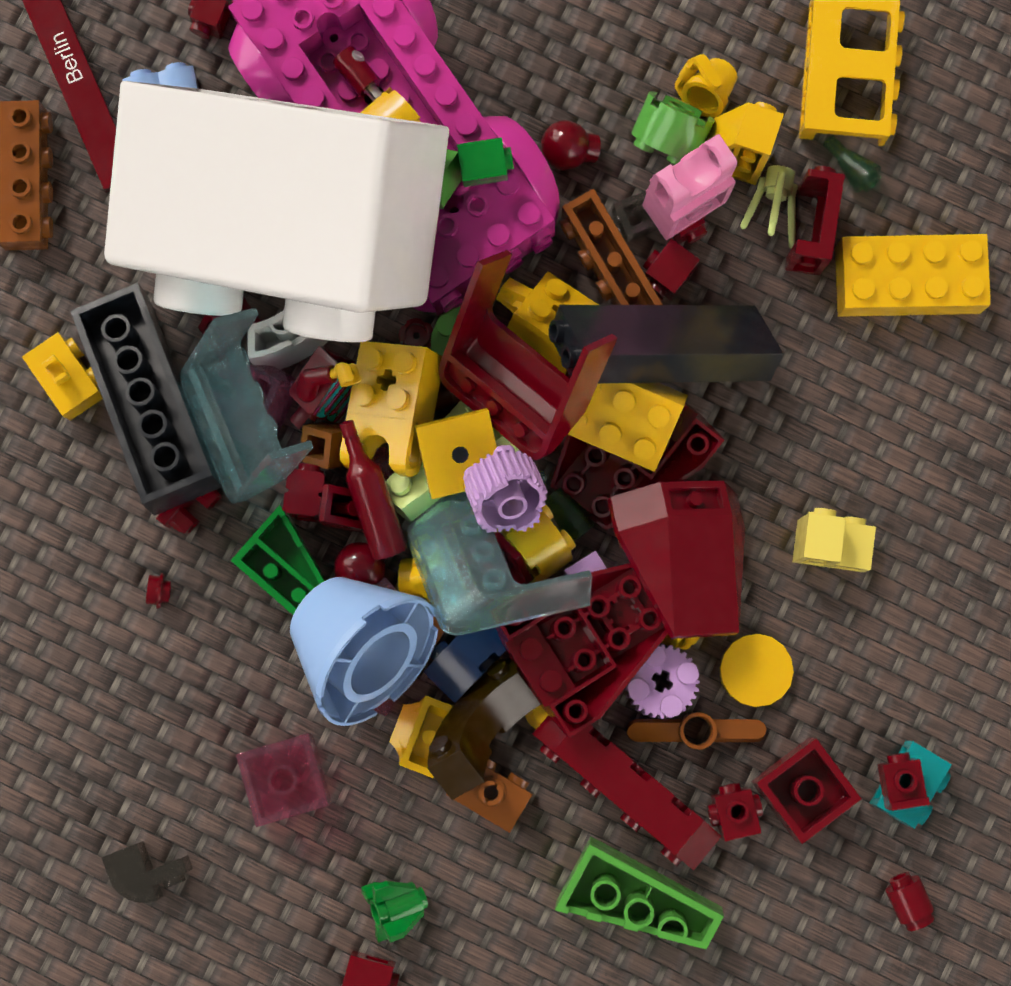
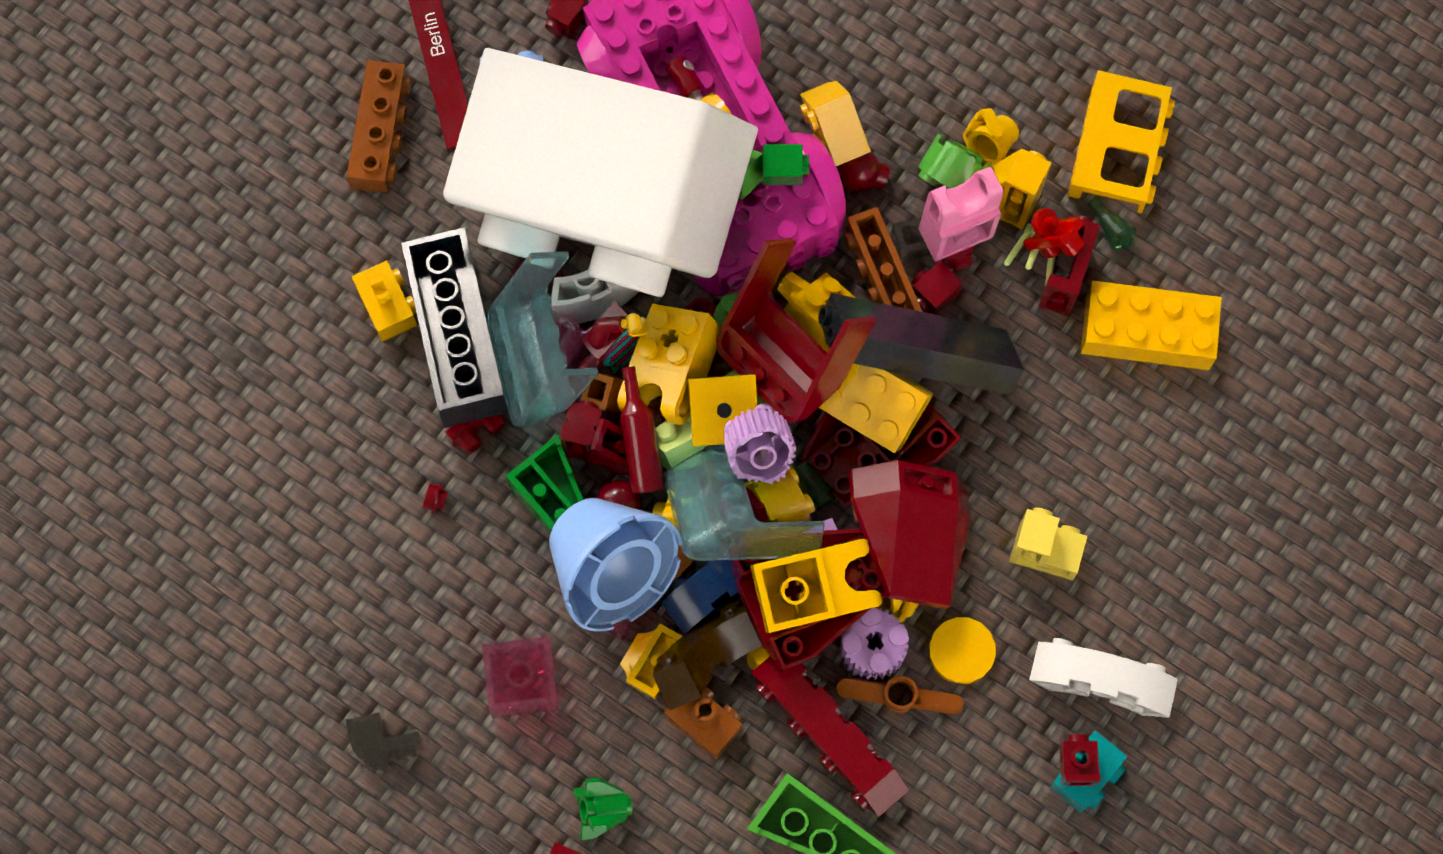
camera: 10 degrees right, 10 degrees down
dark red brick [707,782,763,842] -> none
dark red brick [751,737,862,844] -> none
none -> yellow brick [750,539,882,633]
none -> yellow hinge [799,81,871,166]
none -> red hips [1023,208,1085,259]
none -> white brick [1029,638,1178,718]

